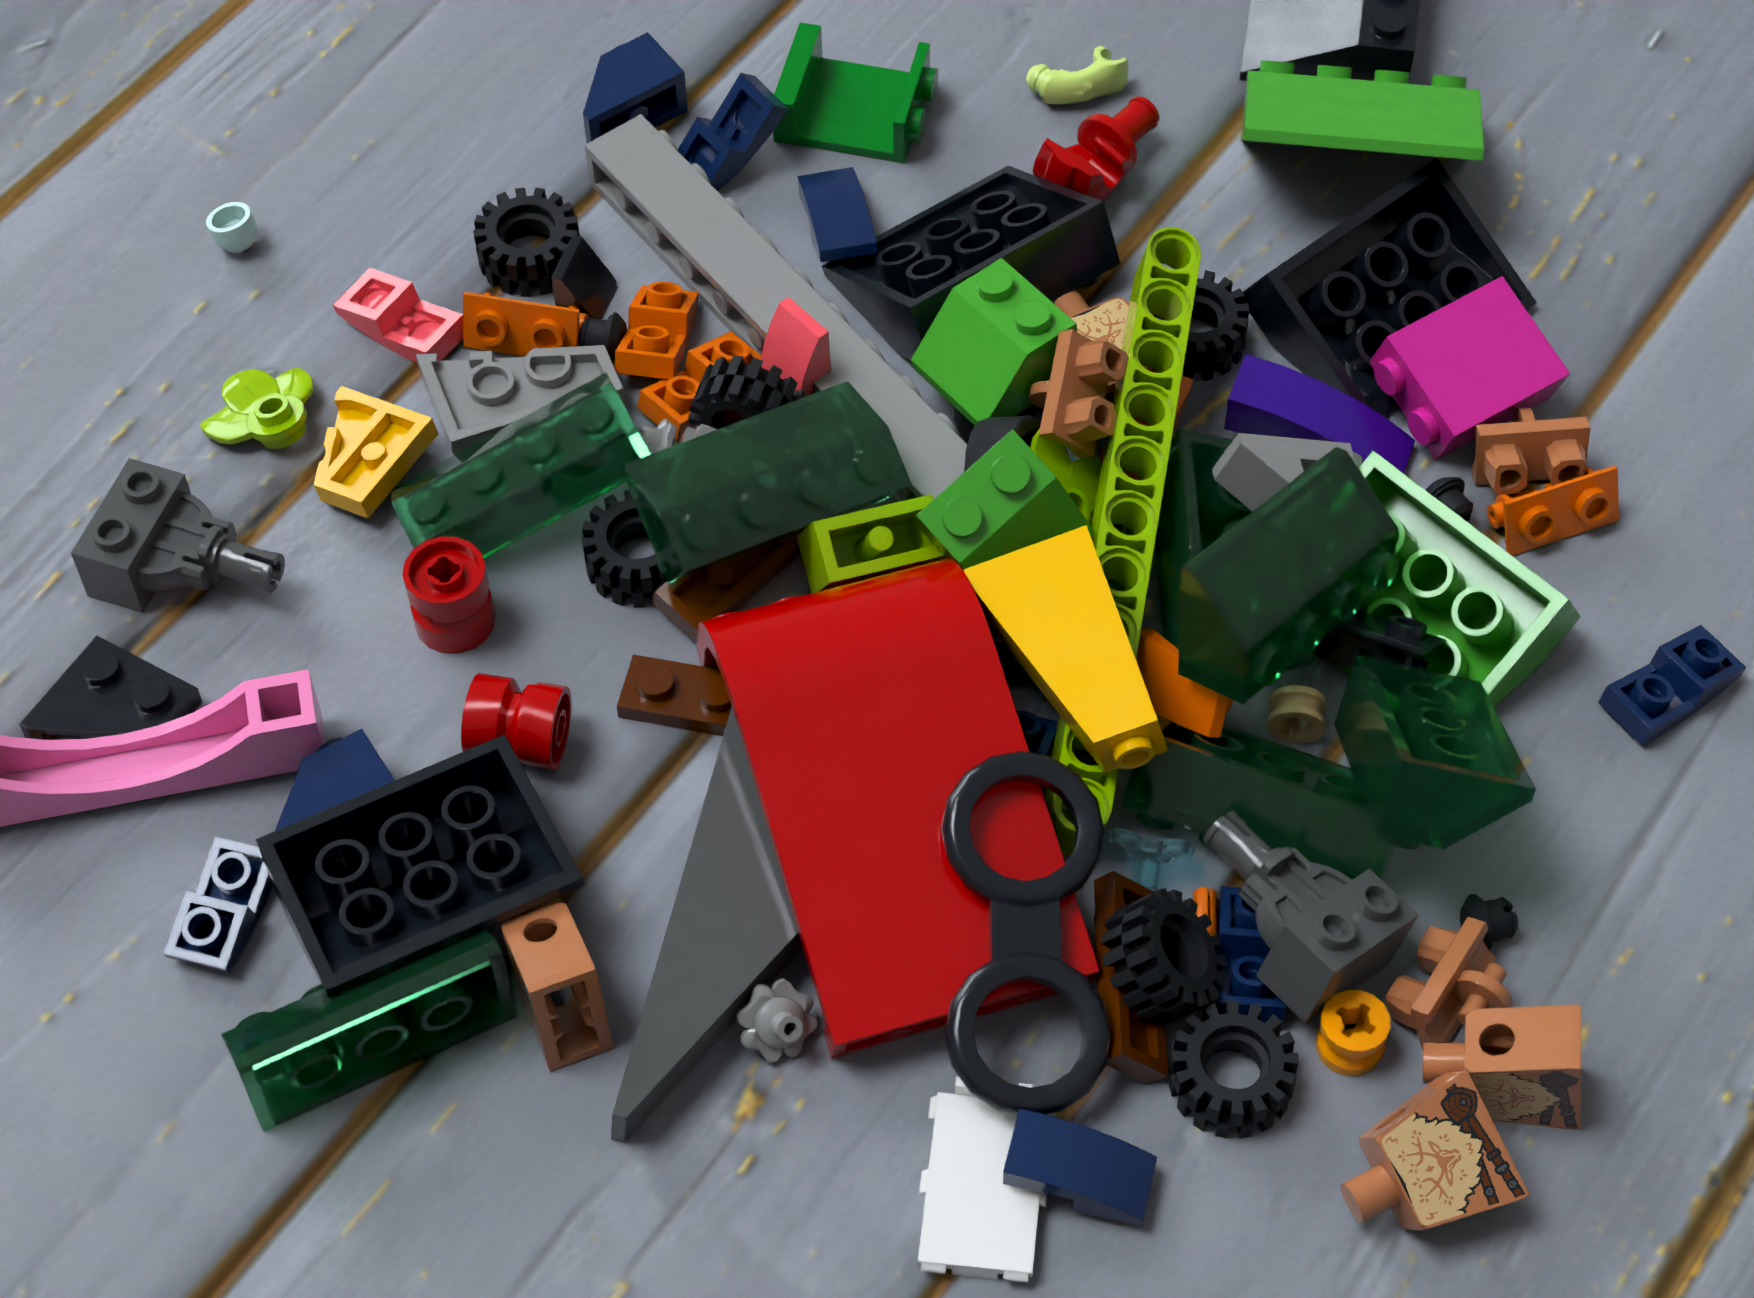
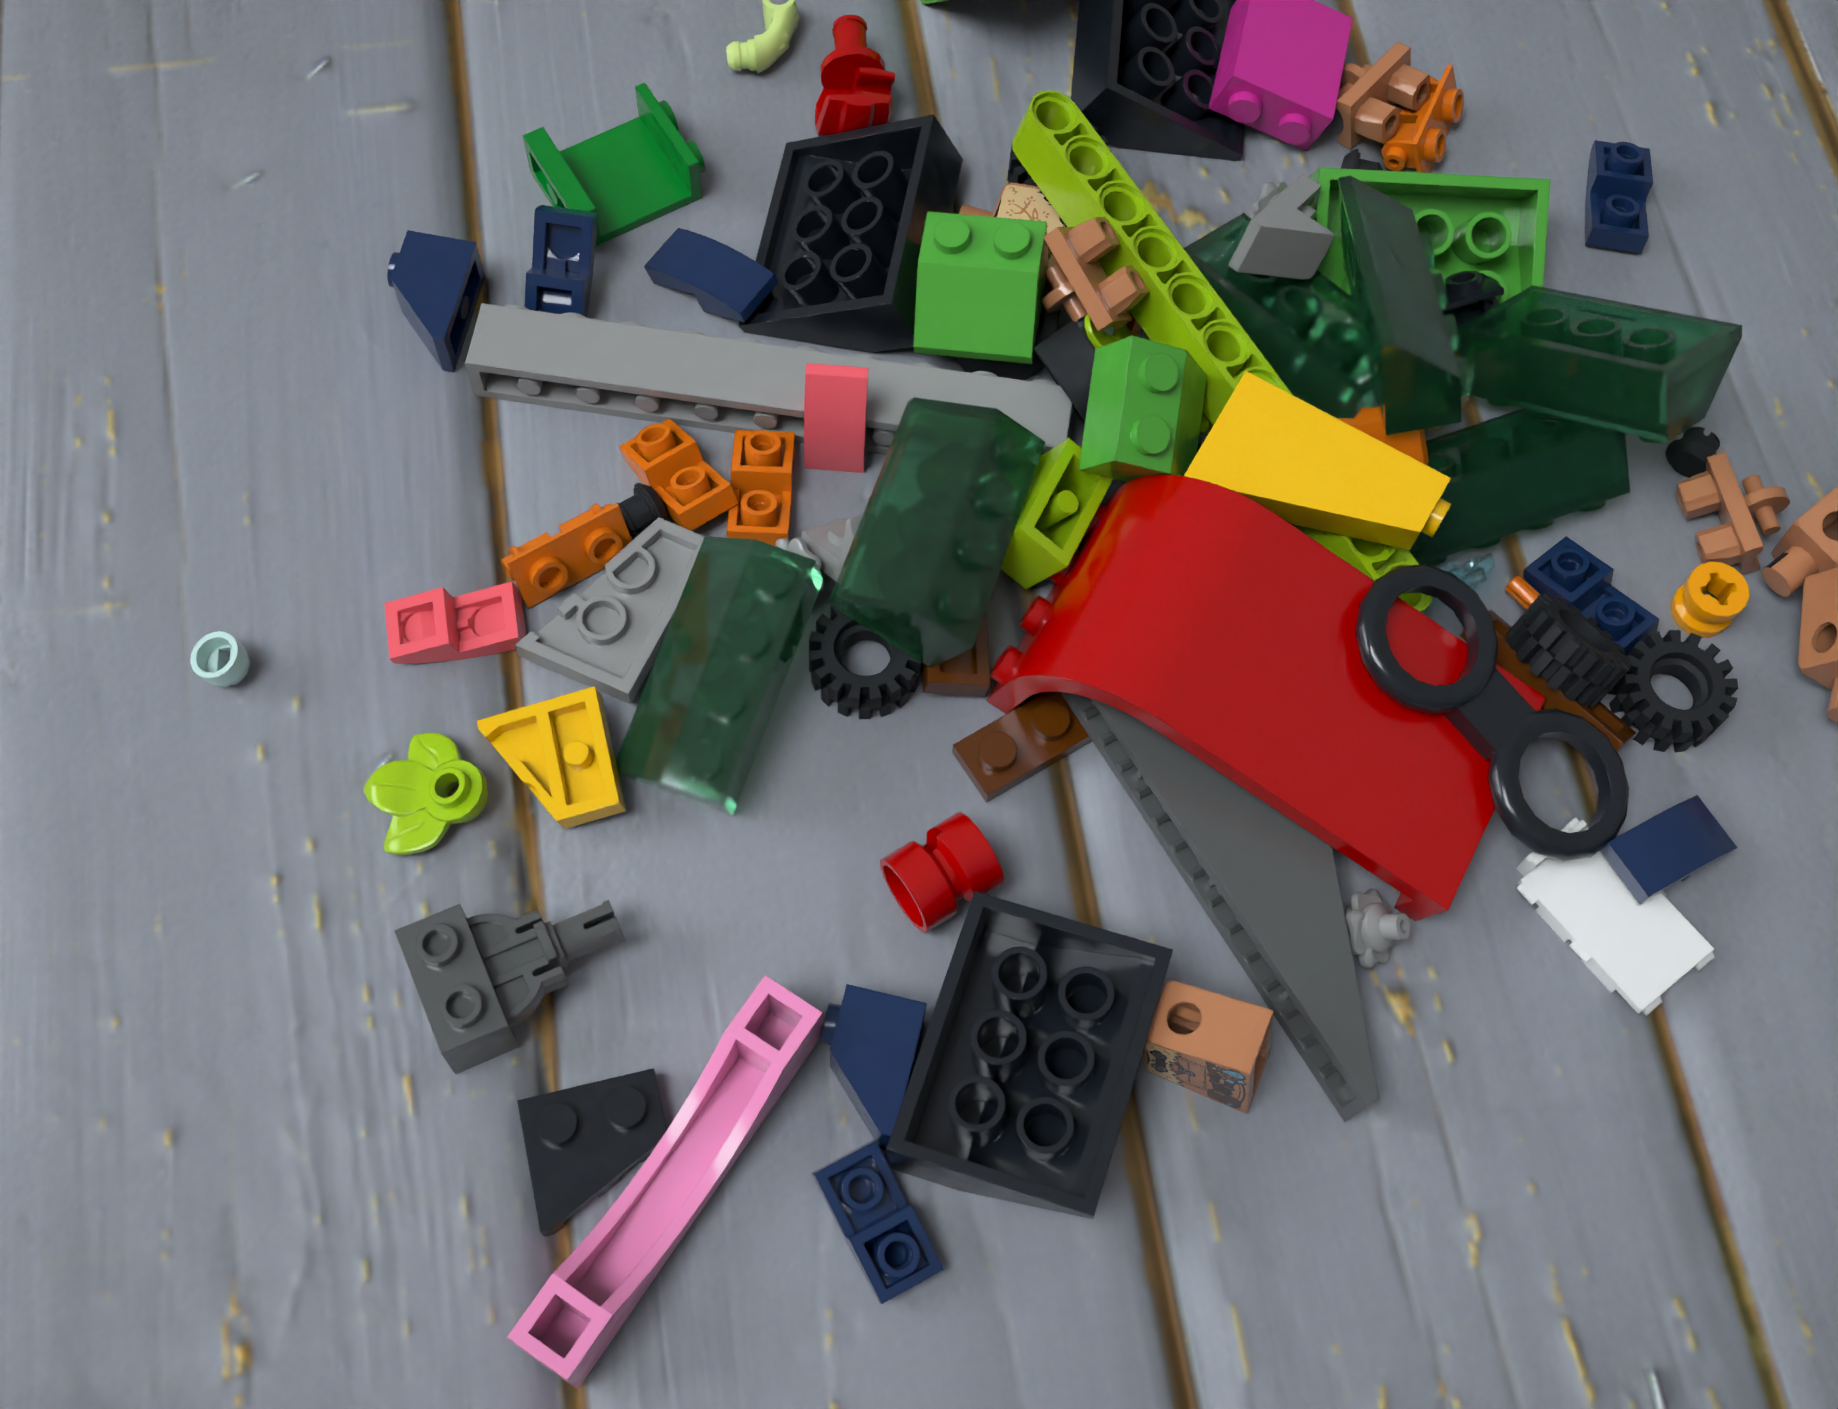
camera: 50 degrees left, 10 degrees up
clear green slope [221,929,518,1132] -> none
red wheel [402,536,496,654] -> none
black tyre [473,187,580,297] -> none
black slope [551,235,617,319] -> none
black tyre [688,356,808,465] -> none
dark grey brick [1203,810,1419,1023] -> none
dark purple slope [1224,354,1415,474] -> none

